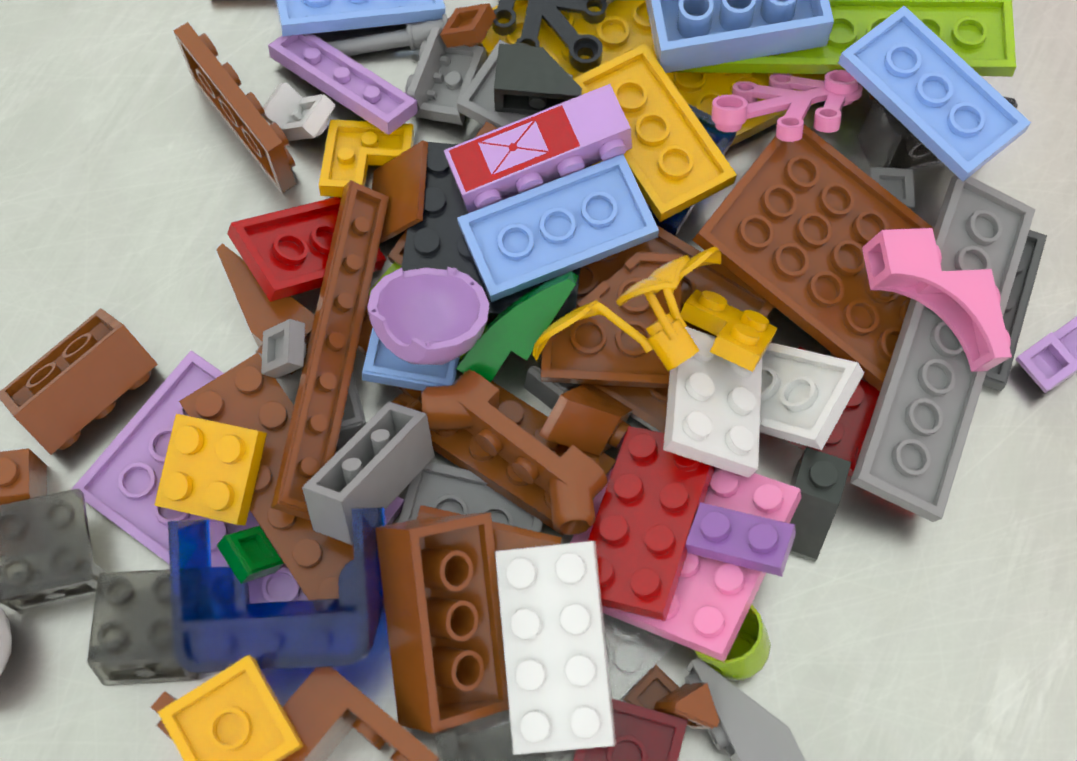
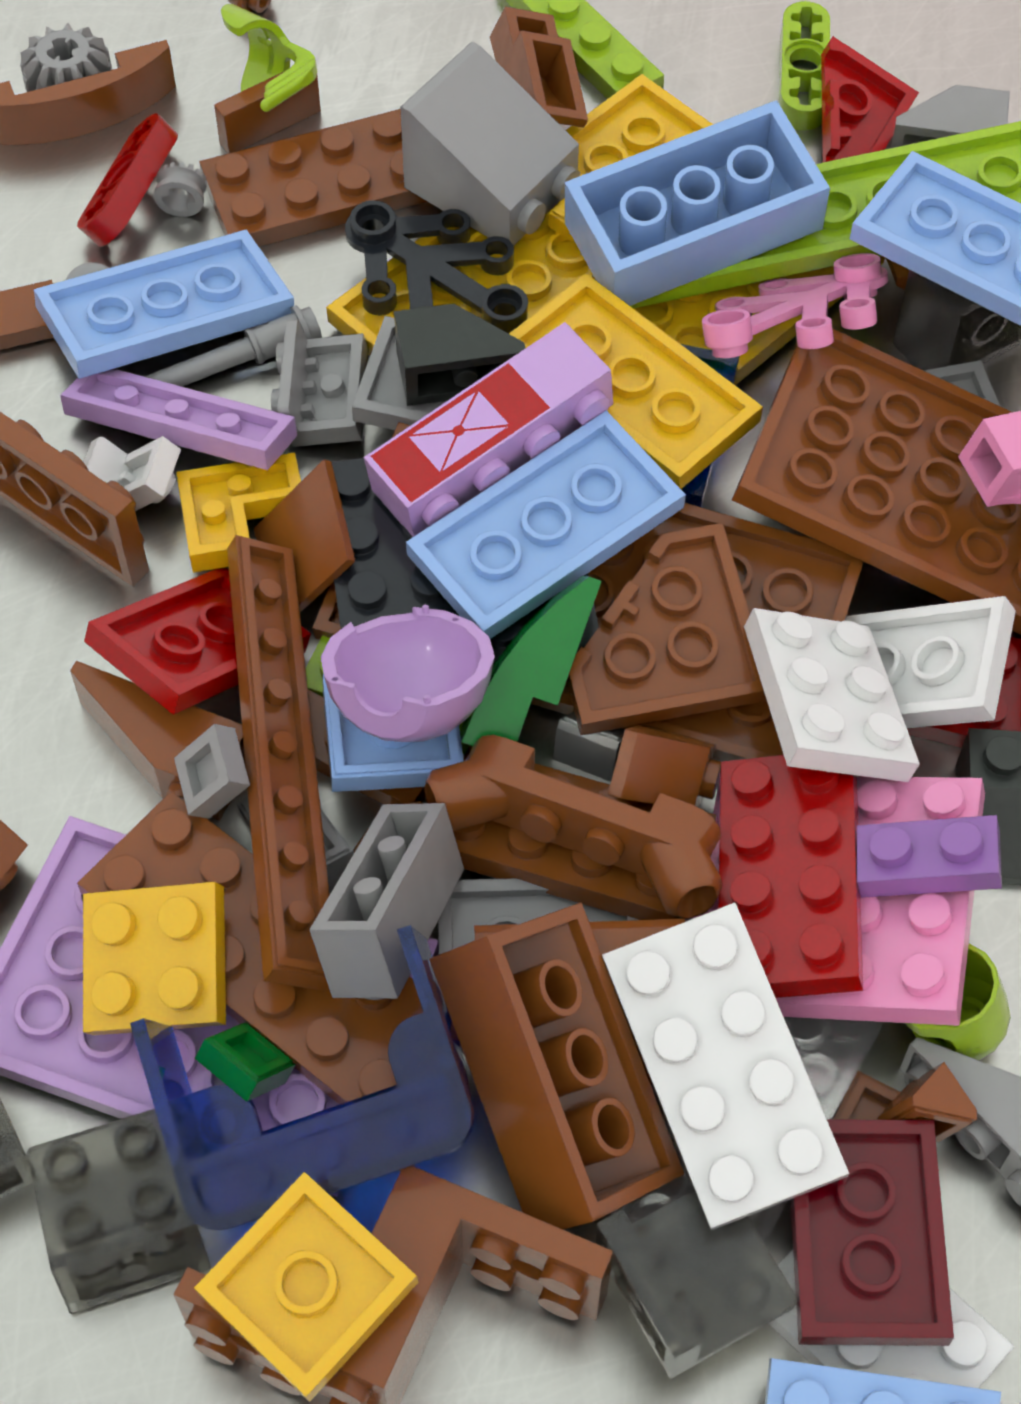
camera: 15 degrees left, 10 degrees down
dark orange plate [440,3,496,48] -> none
yellow plant [532,246,721,371] -> none
yellow plate [680,290,778,372] -> none

